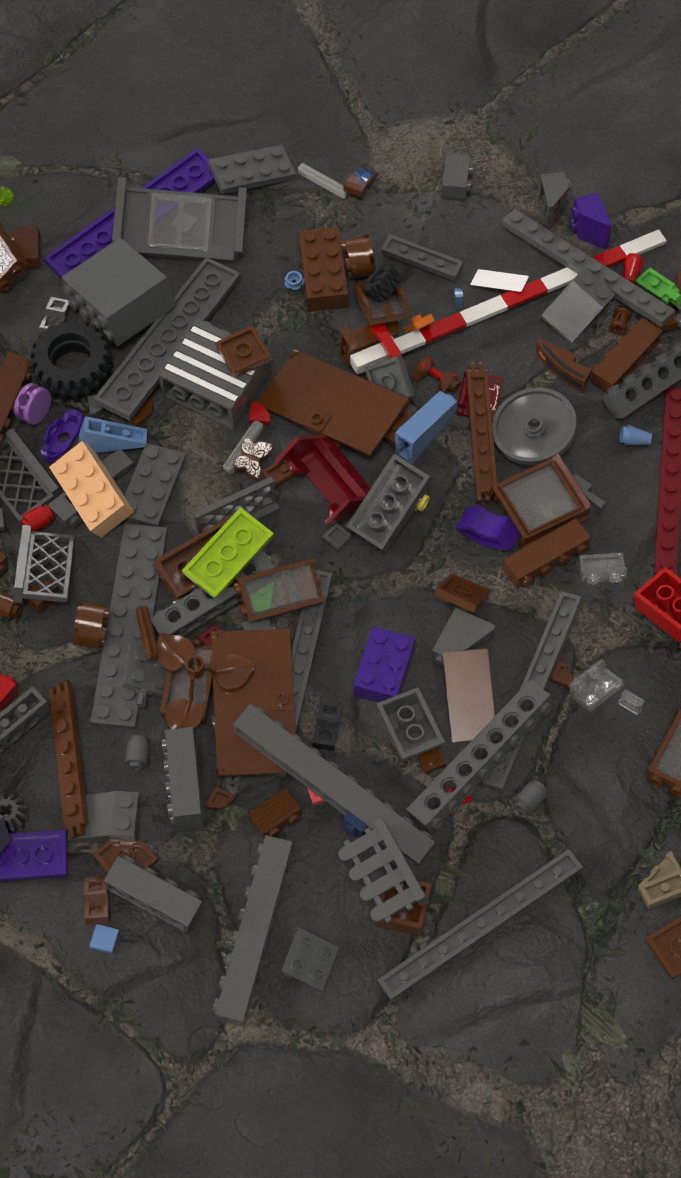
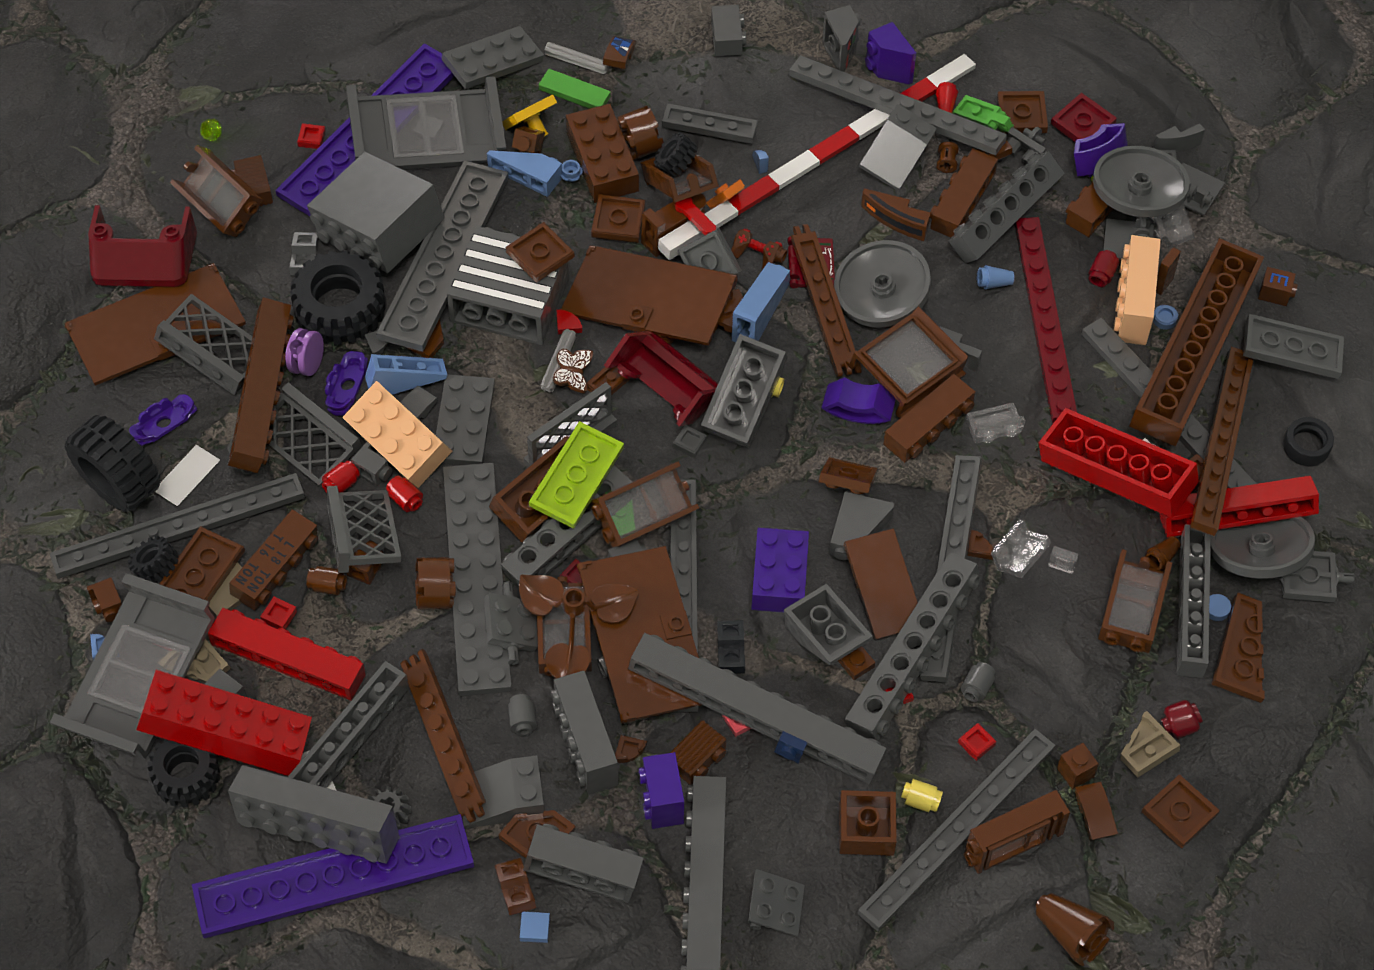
camera: 15 degrees left, 5 degrees down
reddish brown axle [136,605,159,661] -> none
dark grey fence [338,817,430,924] -> none
white sticker [471,269,529,292] -> none
none -> red tile [297,123,326,149]
none -> red brick [386,475,423,512]
none -> medium blue slope [487,150,562,197]
none -> yellow tile [502,95,557,136]
none -> reddish brown brick [512,126,545,154]
none -> bright green tile [539,69,611,109]
none -> reddish brown plate [591,194,646,243]
none -> dark purple brick [638,752,684,829]
none -> light yellow brick [901,779,943,813]
none -> red tile [958,723,996,761]
none -> reddish brown door [964,790,1070,874]
none -> reddish brown cone [1035,893,1114,966]
none -> reddish brown brick [1057,743,1099,790]
none -> reddish brown slope [1074,782,1118,840]

